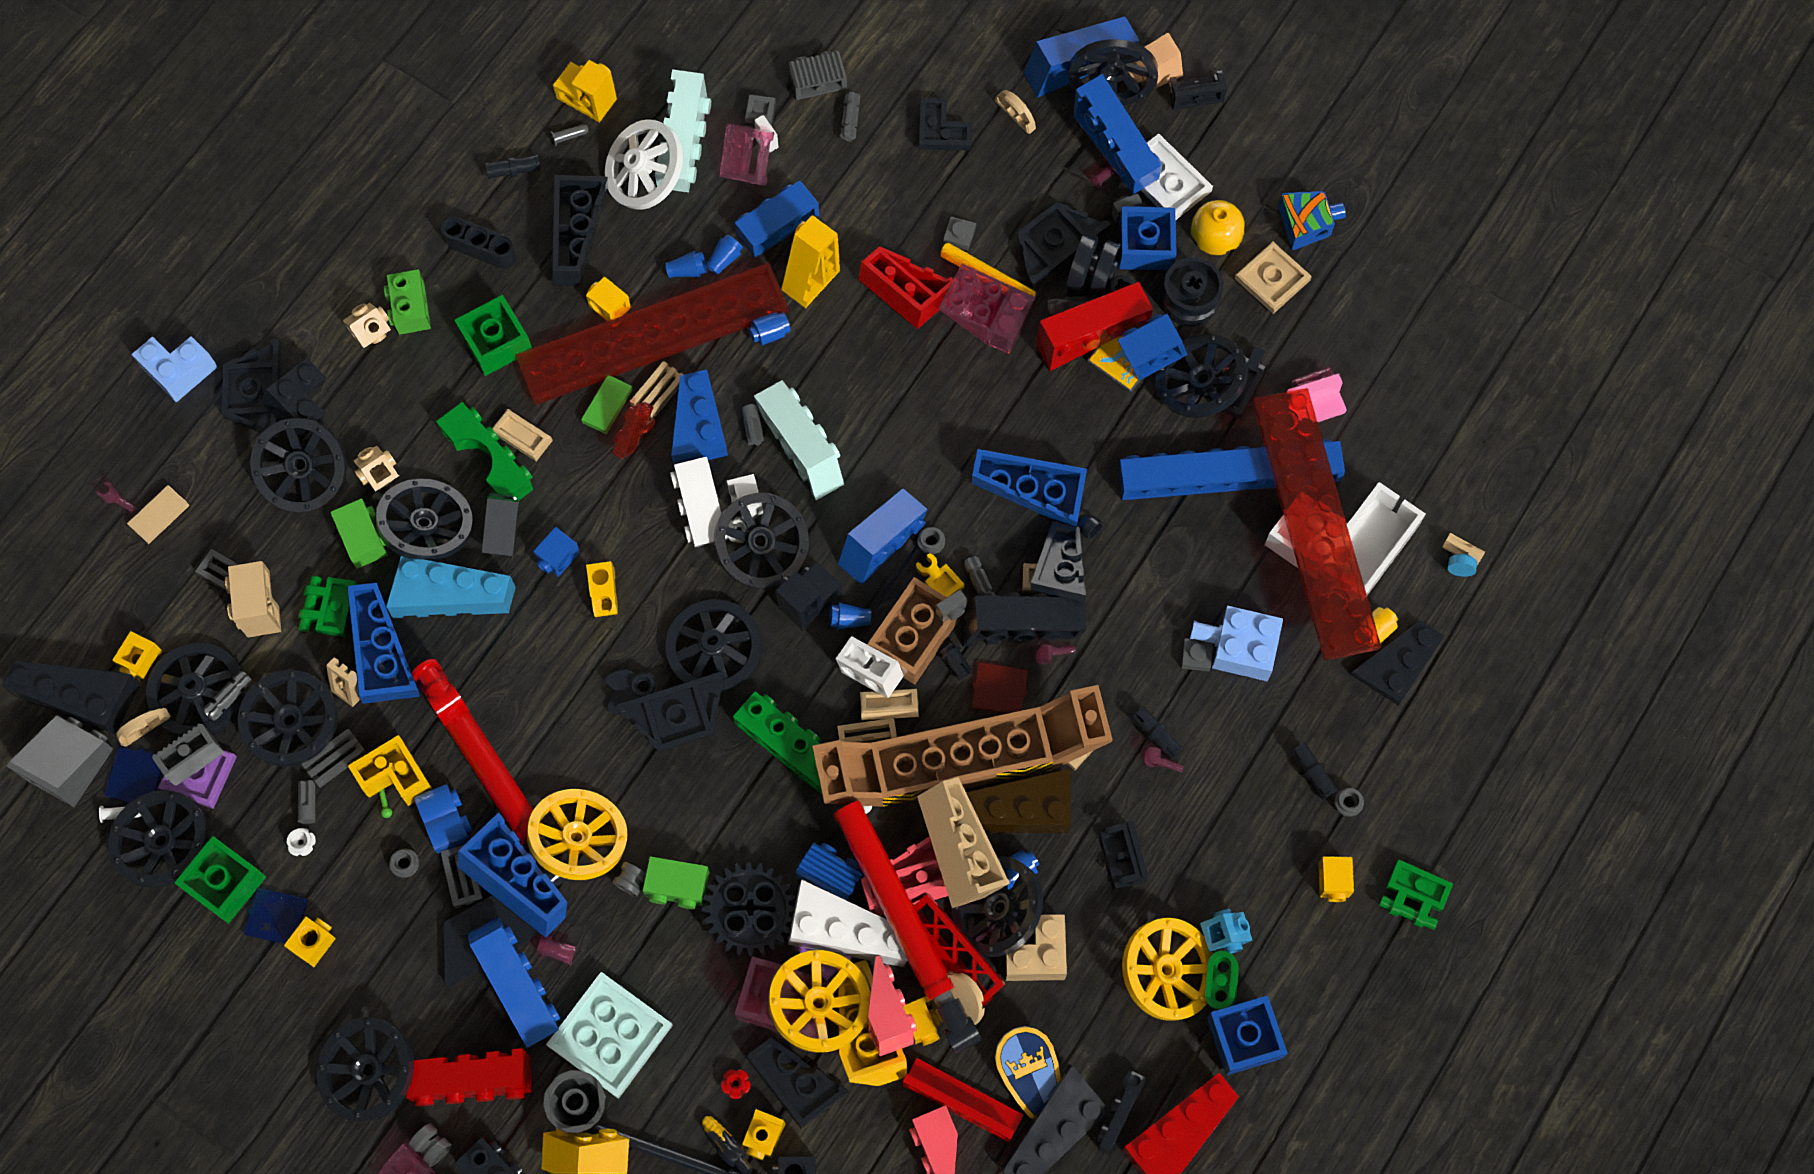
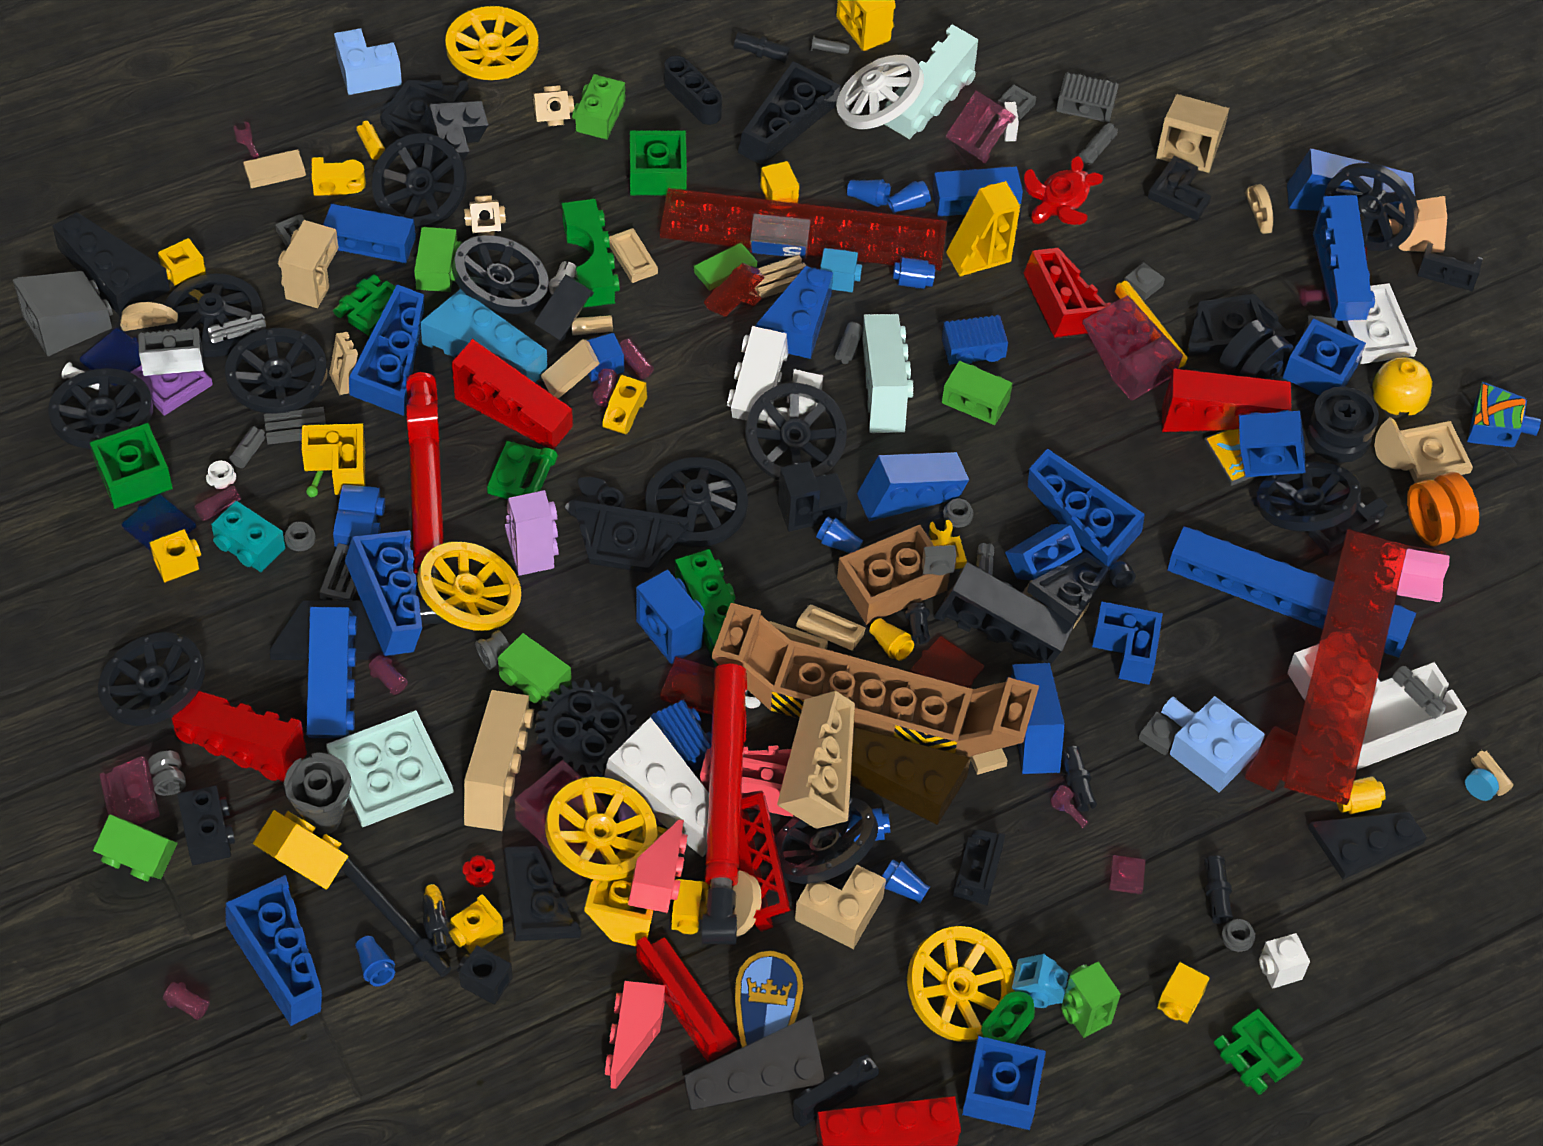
camera: 25 degrees right, 15 degrees down
white brick [836,636,904,698] -> none
clear pink hand [1036,645,1076,664] -> none
none -> clear pink piece [195,485,241,521]
none -> teal brick [211,501,286,572]
none -> yellow leg [312,157,366,196]
none -> blue brick [323,204,416,263]
none -> yellow piece [356,121,385,160]
none -> yellow wheel [446,6,539,80]
none -> red wedge [452,339,573,450]
none -> tan wedge [464,690,534,831]
none -> green plate [487,441,558,499]
none -> lavender wedge [505,490,559,576]
none -> tan tile [541,339,600,399]
none -> white pin [549,261,576,295]
none -> tan piece [571,315,613,335]
none -> clear pink pin [593,369,617,407]
none -> clear pink axle [619,339,654,379]
none -> blue brick [636,570,705,665]
none -> clear red plate [661,657,715,715]
none -> clear panel [750,214,810,259]
none -> dark azure brick [821,248,862,292]
none -> yellow cone [869,618,914,661]
none -> blue cone [882,859,930,903]
none -> blue brick [942,315,1008,365]
none -> bright green brick [942,361,1013,425]
none -> blue brick [1005,524,1083,580]
none -> blue wedge [1006,663,1065,774]
none -> red animal [1024,156,1103,225]
none -> bright green brick [1062,962,1121,1038]
none -> blue brick [1092,602,1163,685]
none -> clear pink plate [1109,855,1145,894]
none -> tan slope [1156,94,1230,173]
none -> clear red hinge [1245,726,1314,792]
none -> white brick [1259,933,1310,989]
none -> tan tile [1374,417,1417,471]
none -> dark grey axle [1392,666,1446,719]
none -> orange wheel [1407,471,1479,547]

